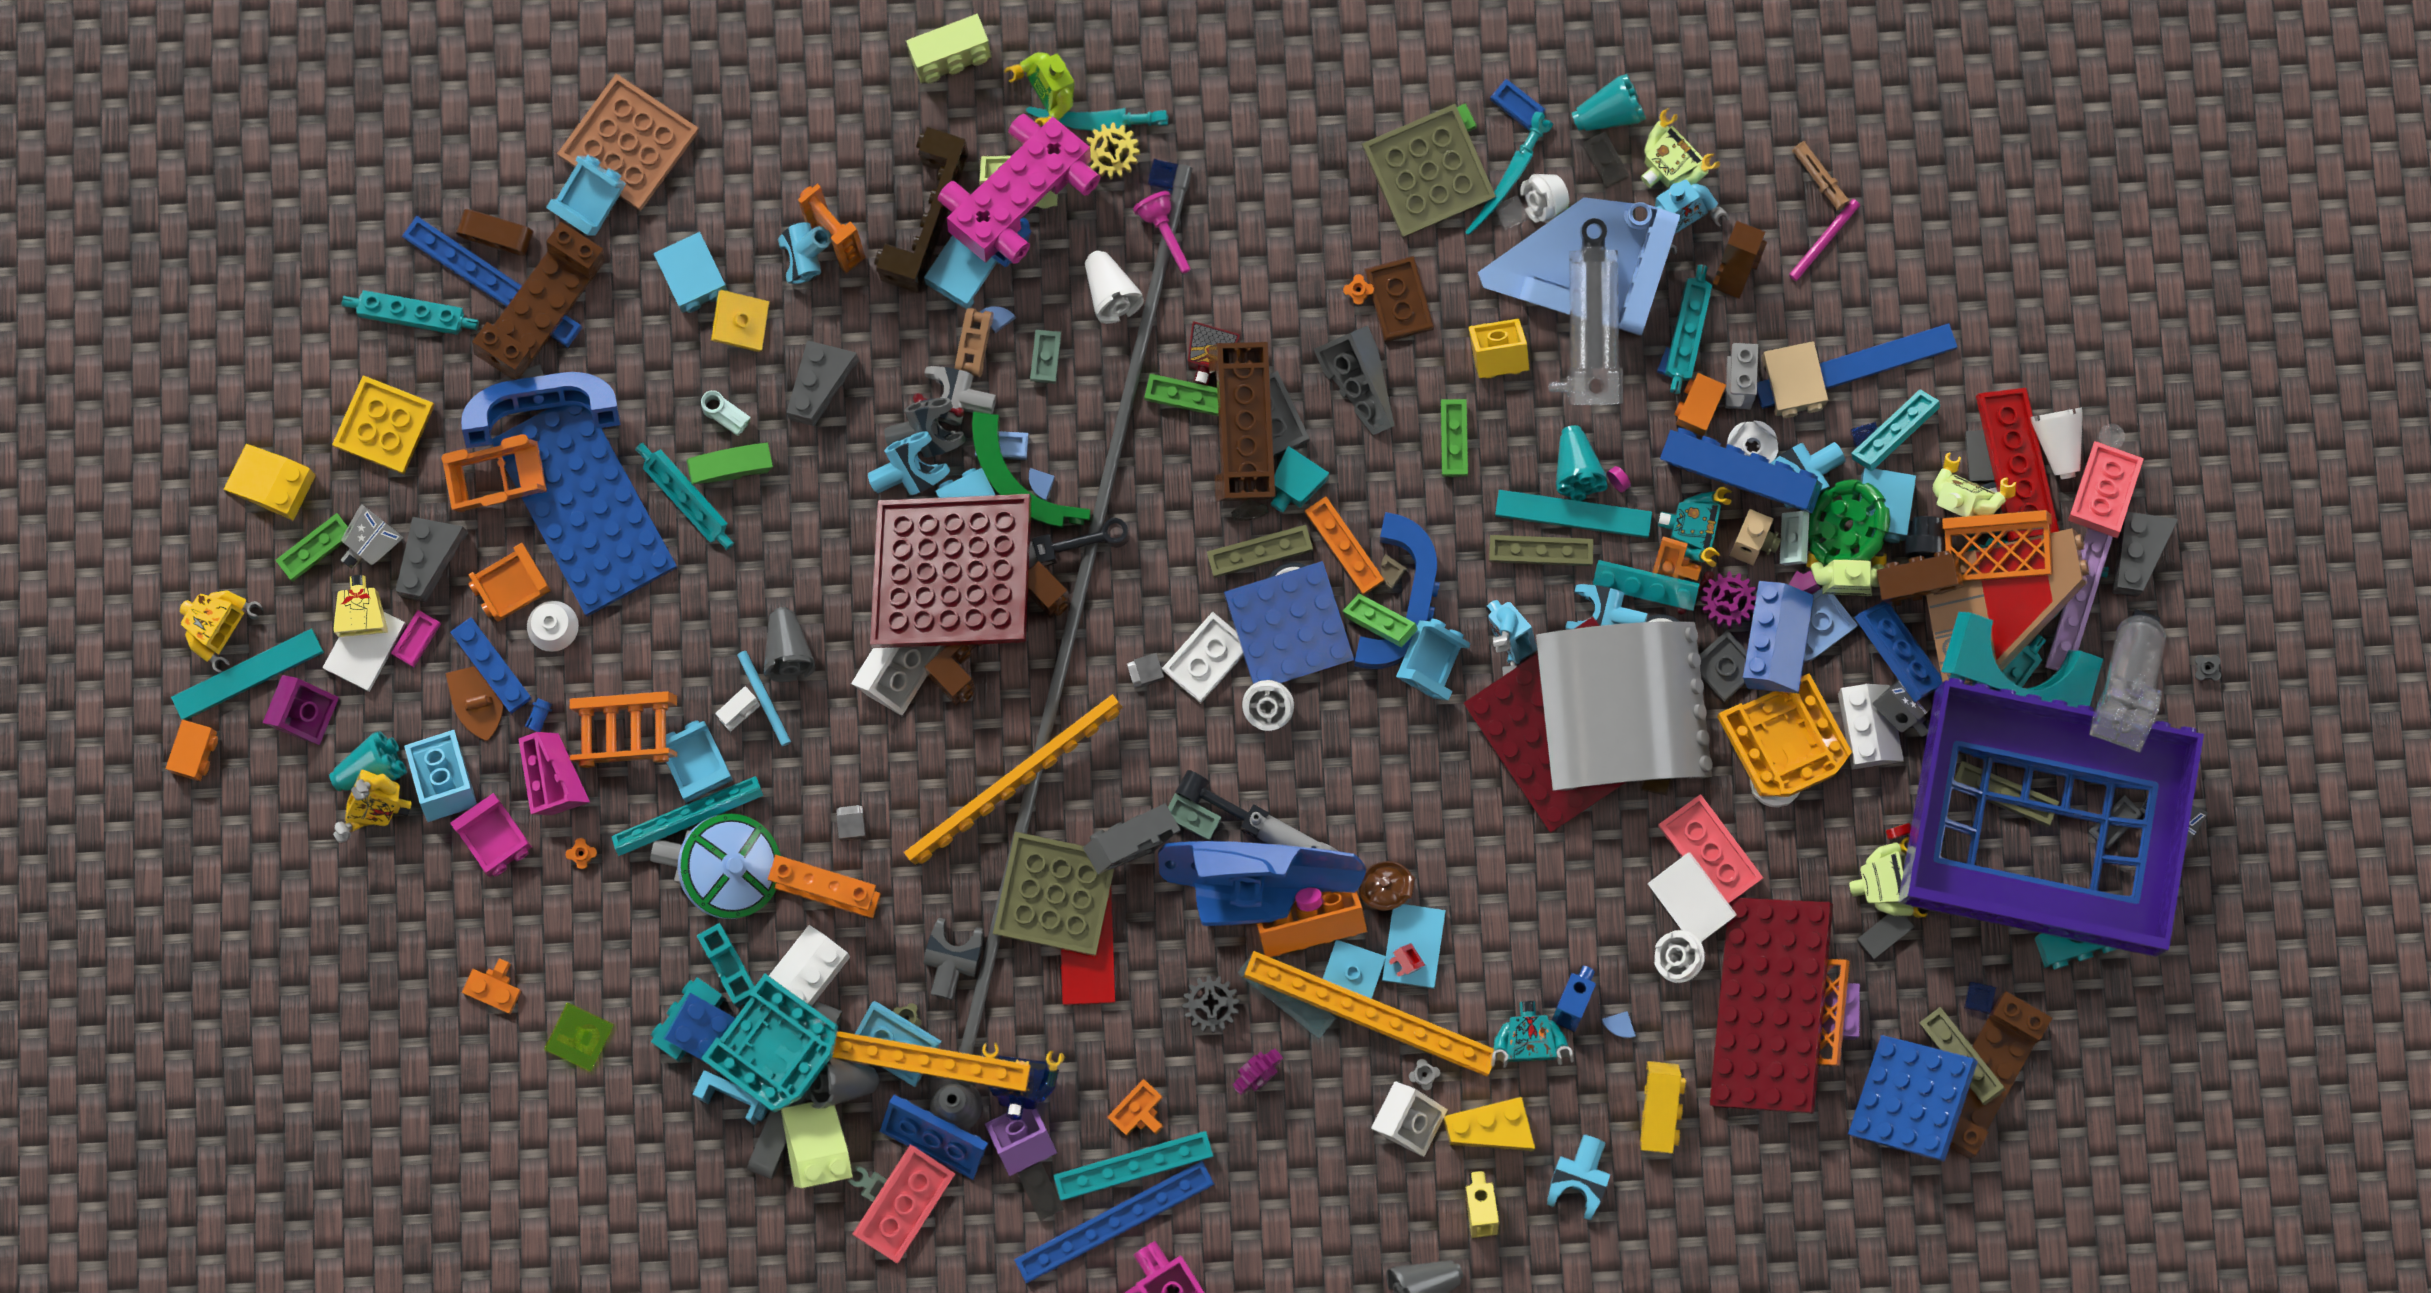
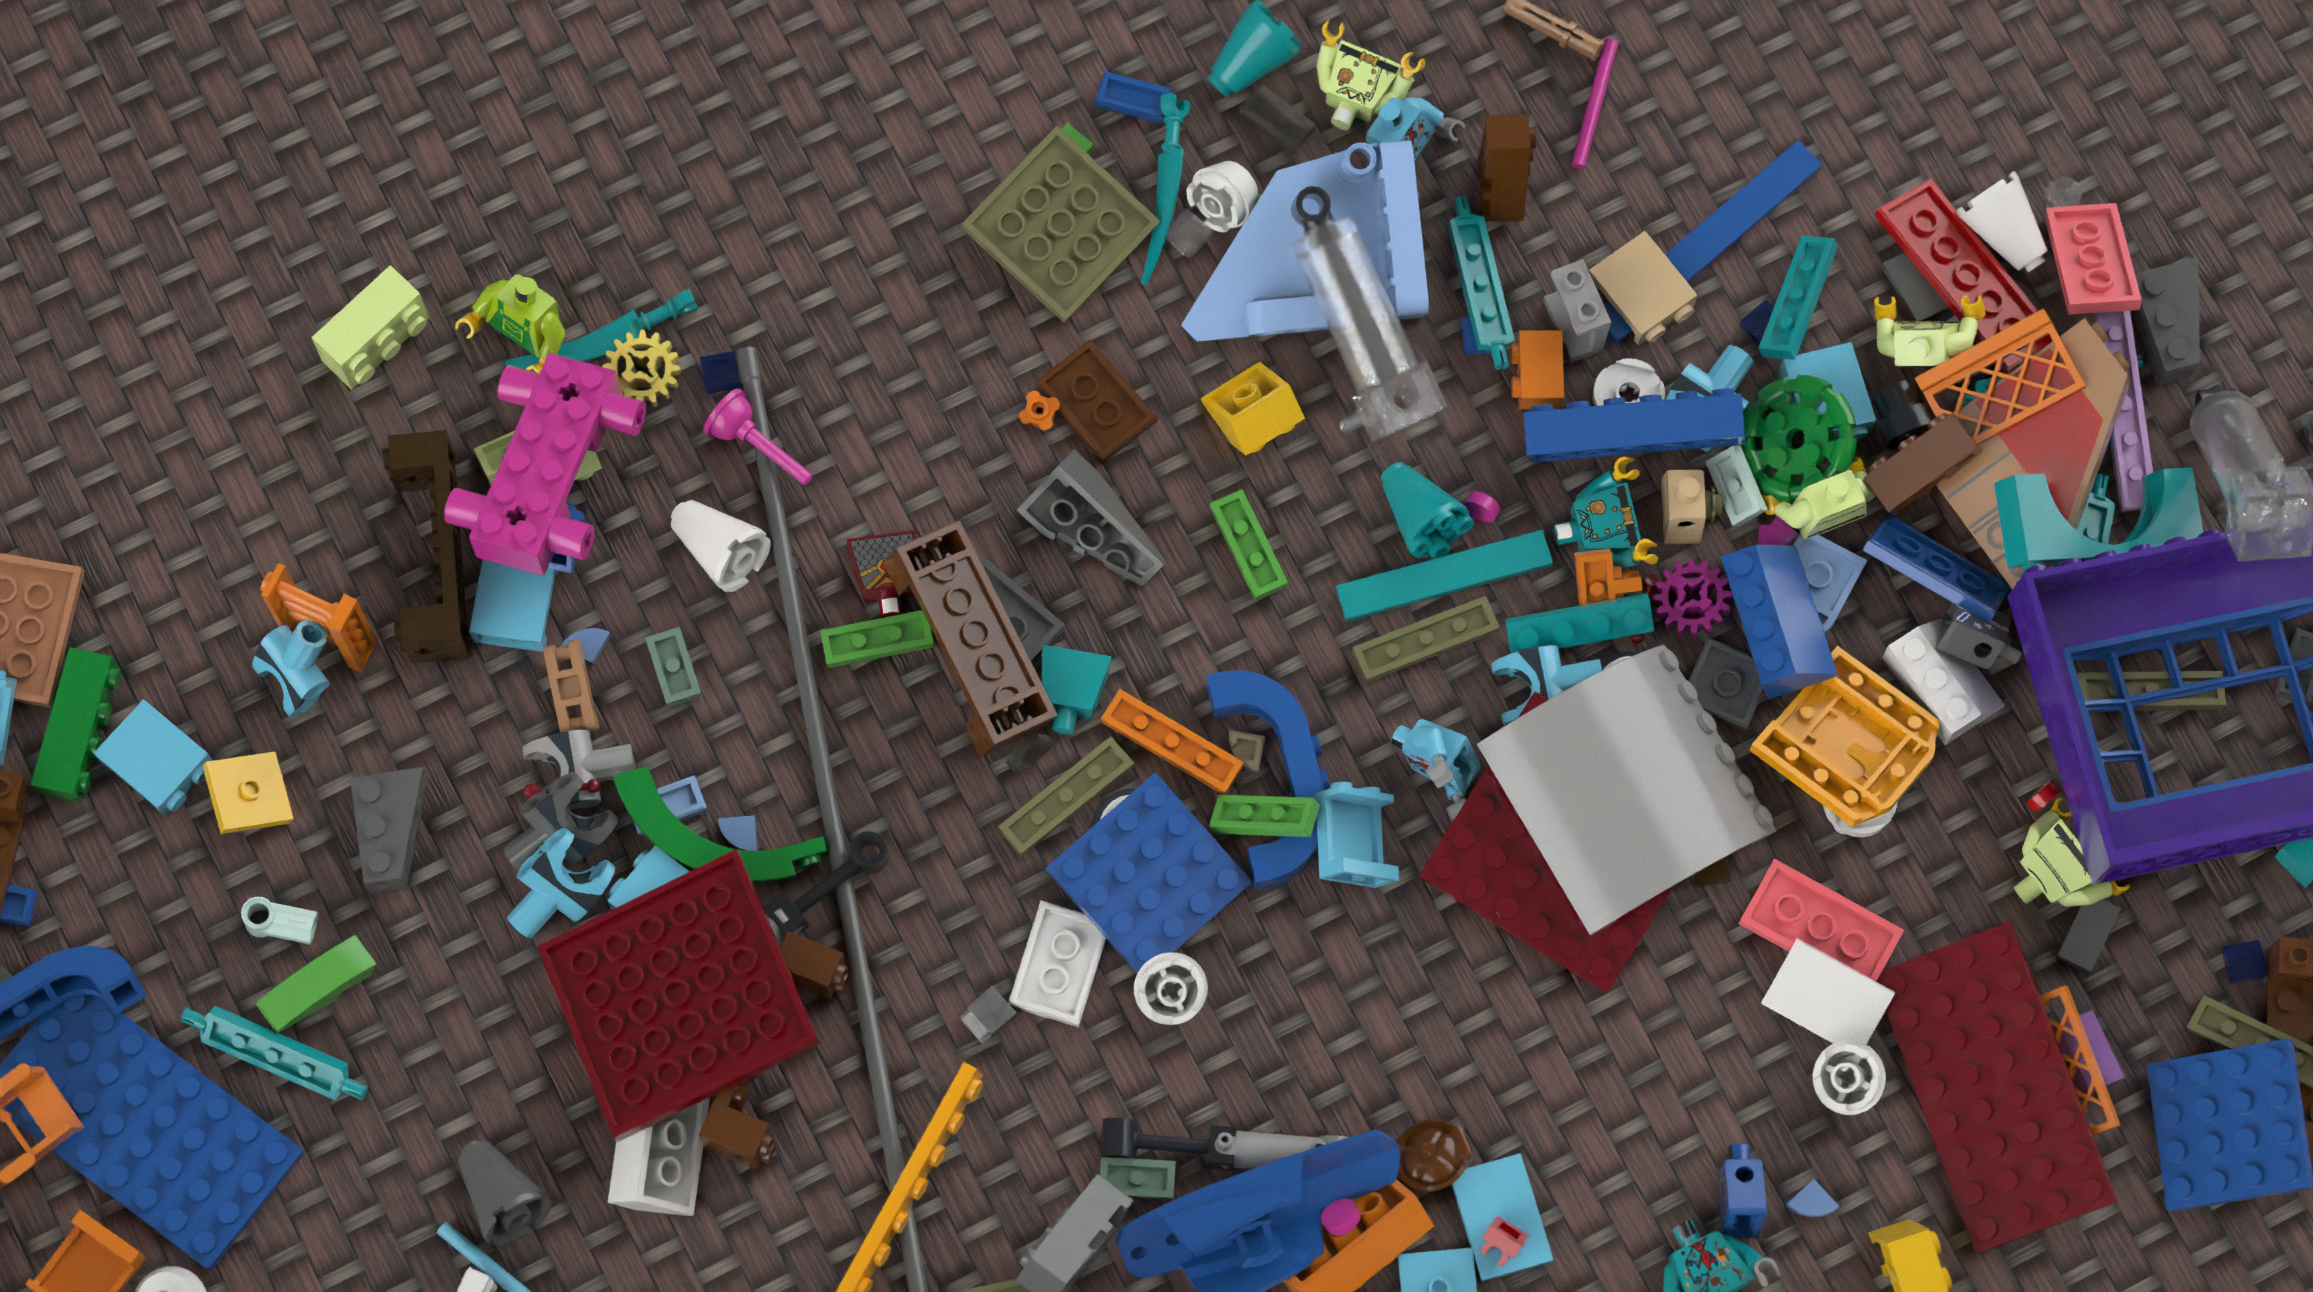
camera: 30 degrees left, 5 degrees down
none -> green brick [31,647,121,803]

